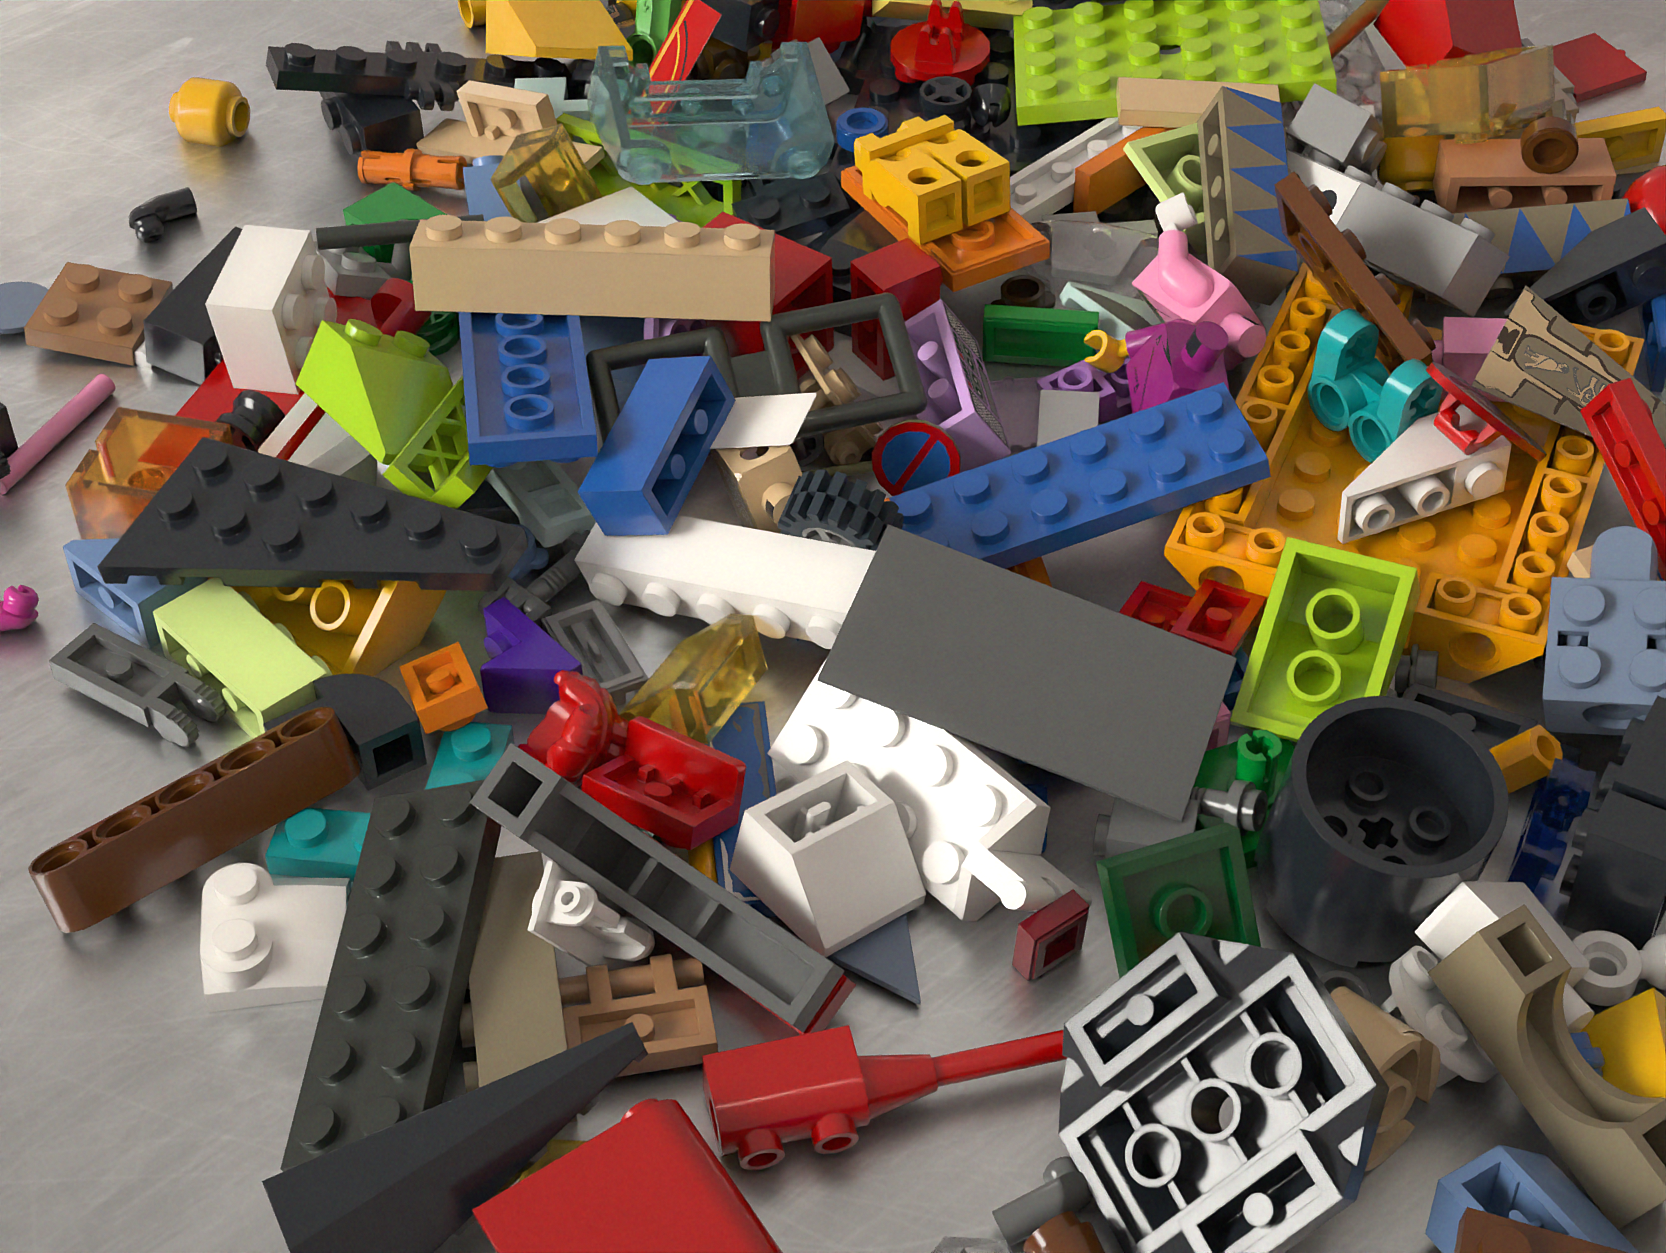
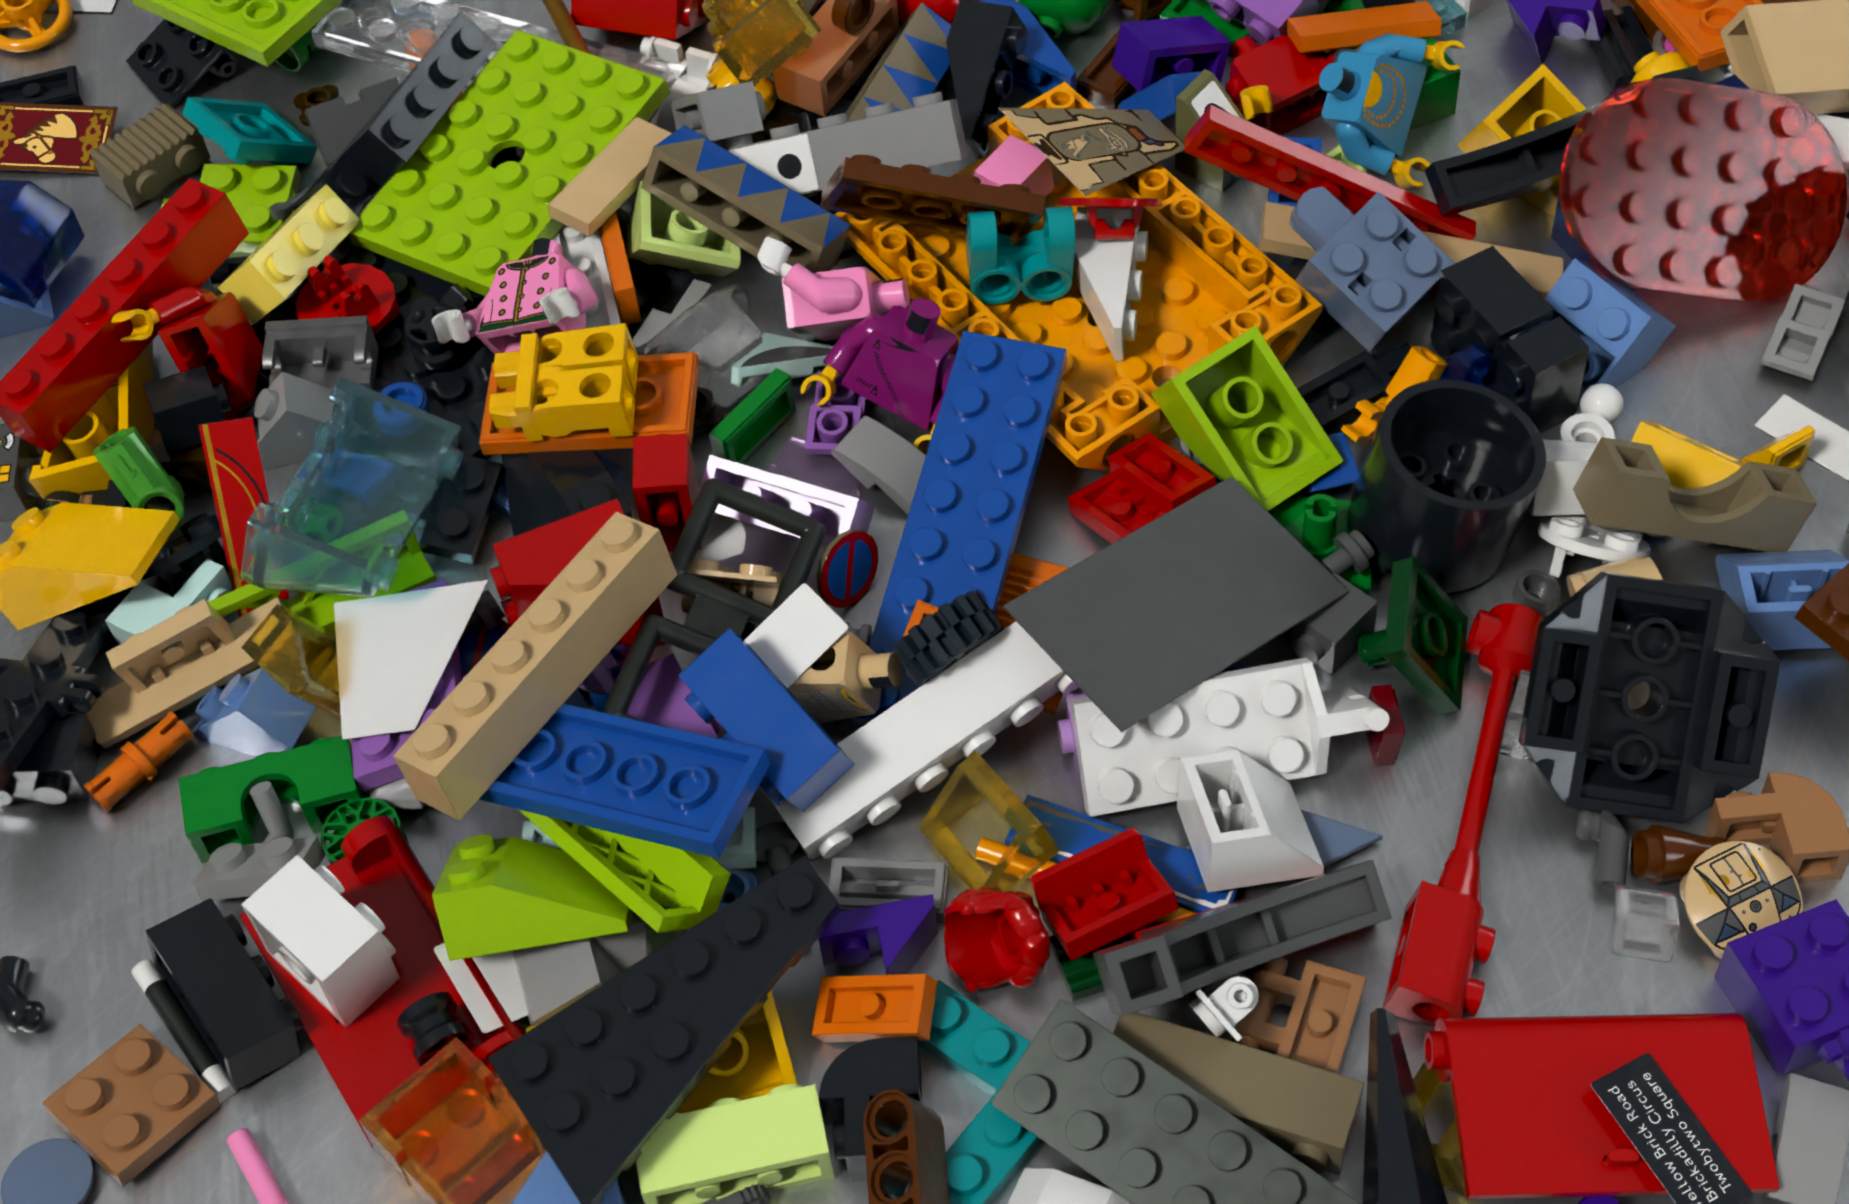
camera: 55 degrees left, 10 degrees up
pearl dark grey bar [316,214,484,250] -> none
none -> flat silver hinge [262,316,379,394]
none -> bright pink torso [432,238,598,354]

